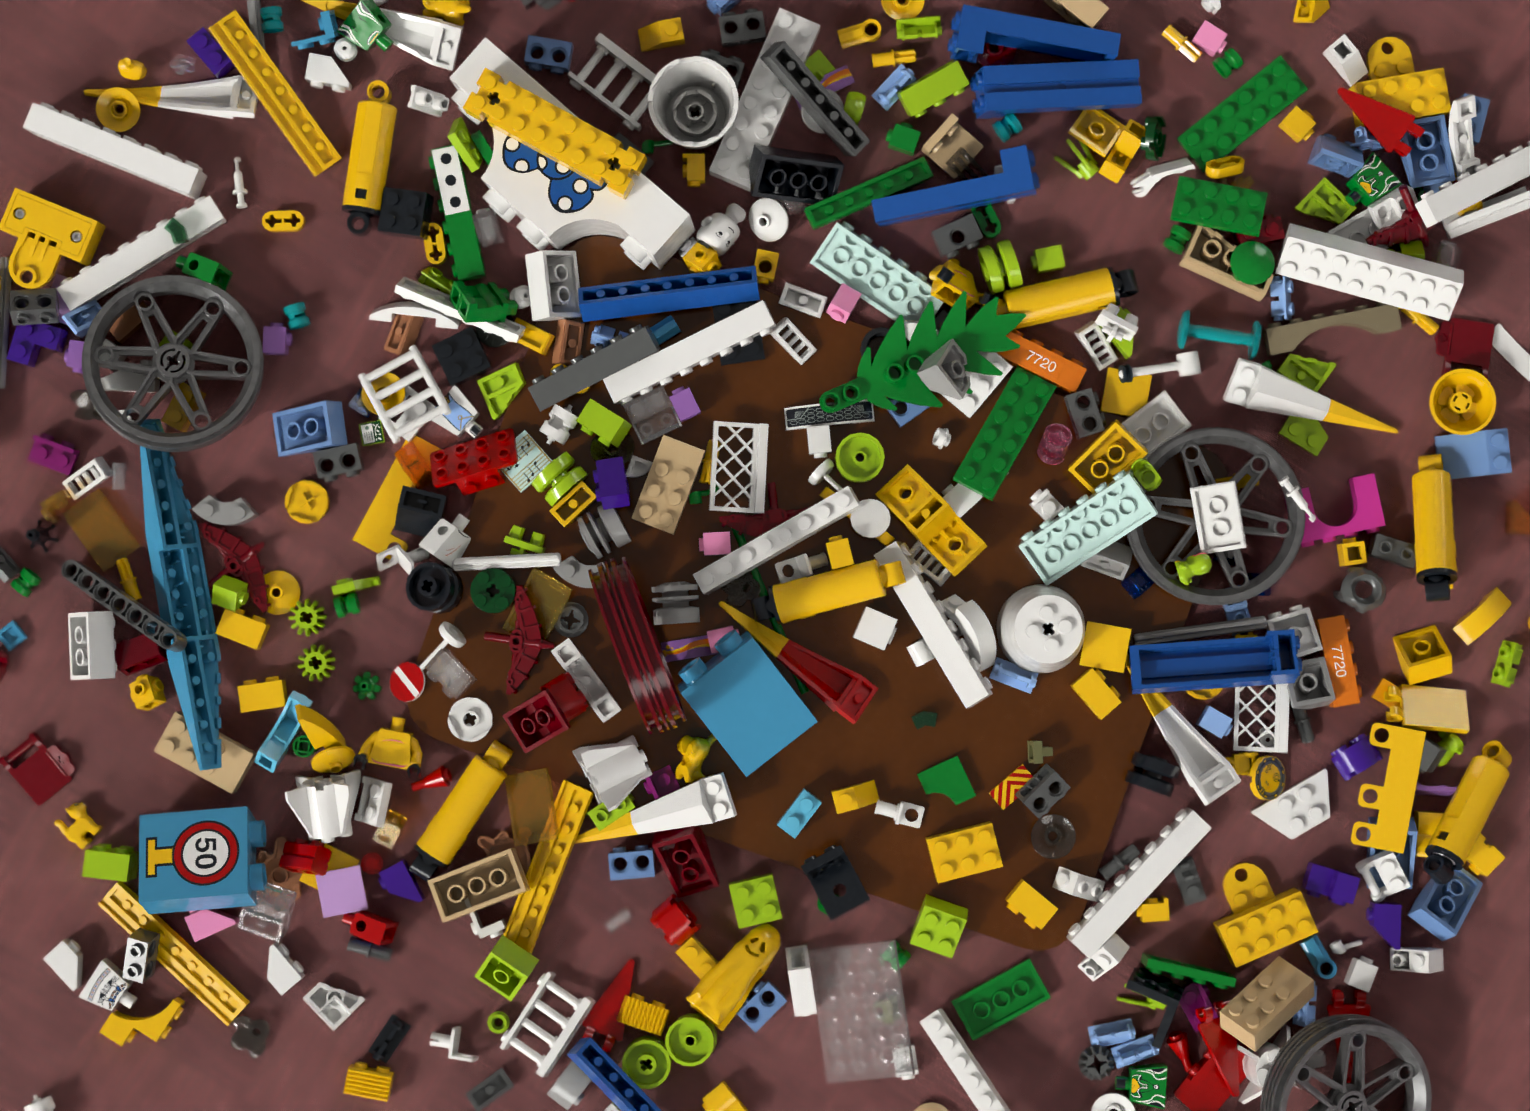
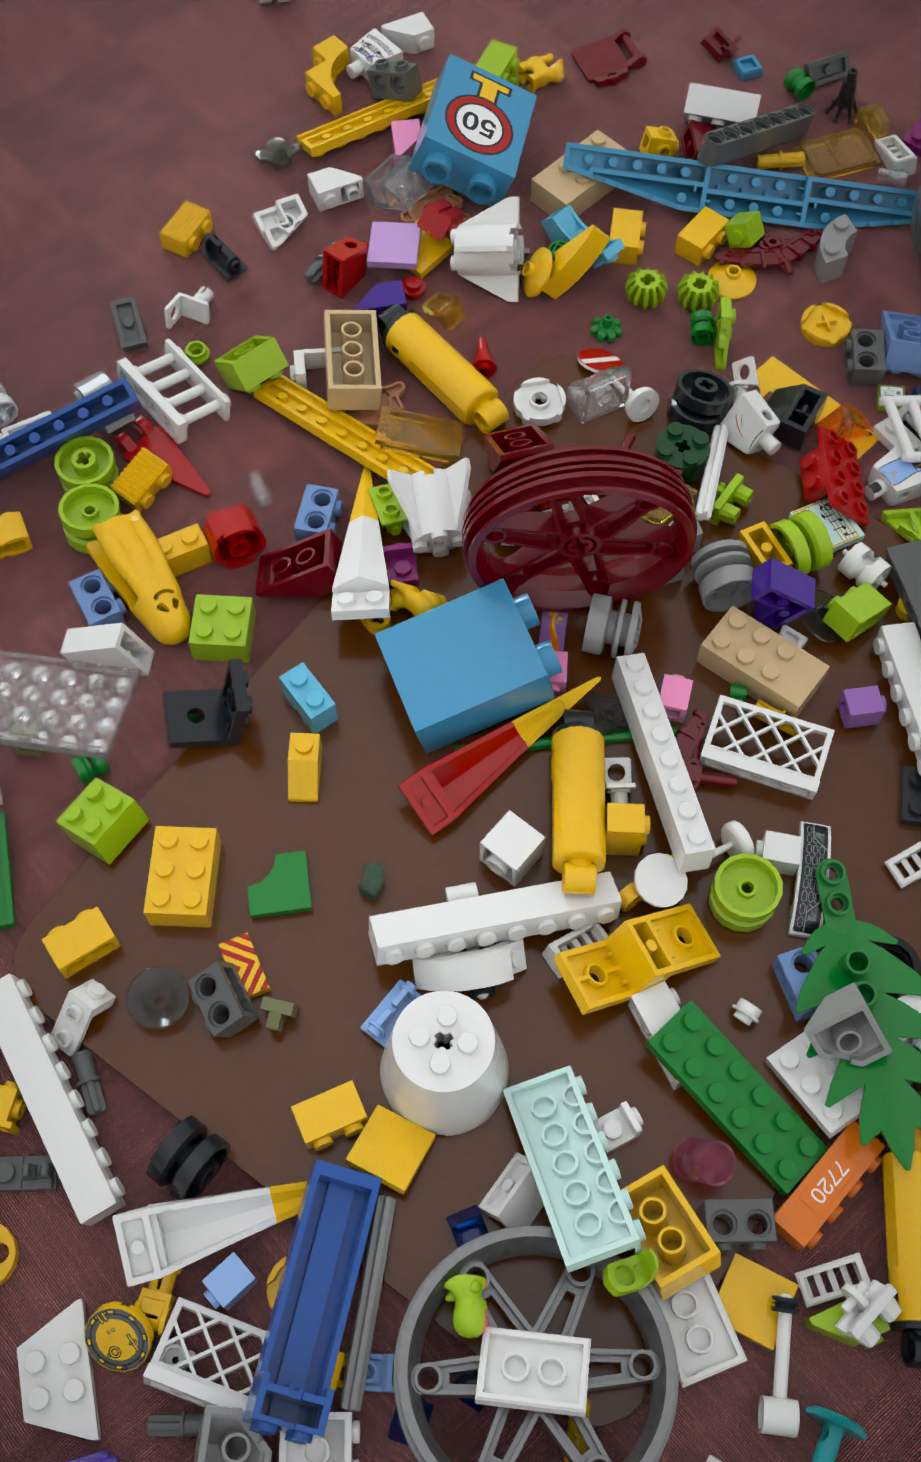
camera: 105 degrees right, 25 degrees down
yellow torso [353,716,423,779] -> none
white plate [354,776,393,828] -> none
clear slope [622,385,682,445] -> none
white bracket [874,800,925,828] -> none

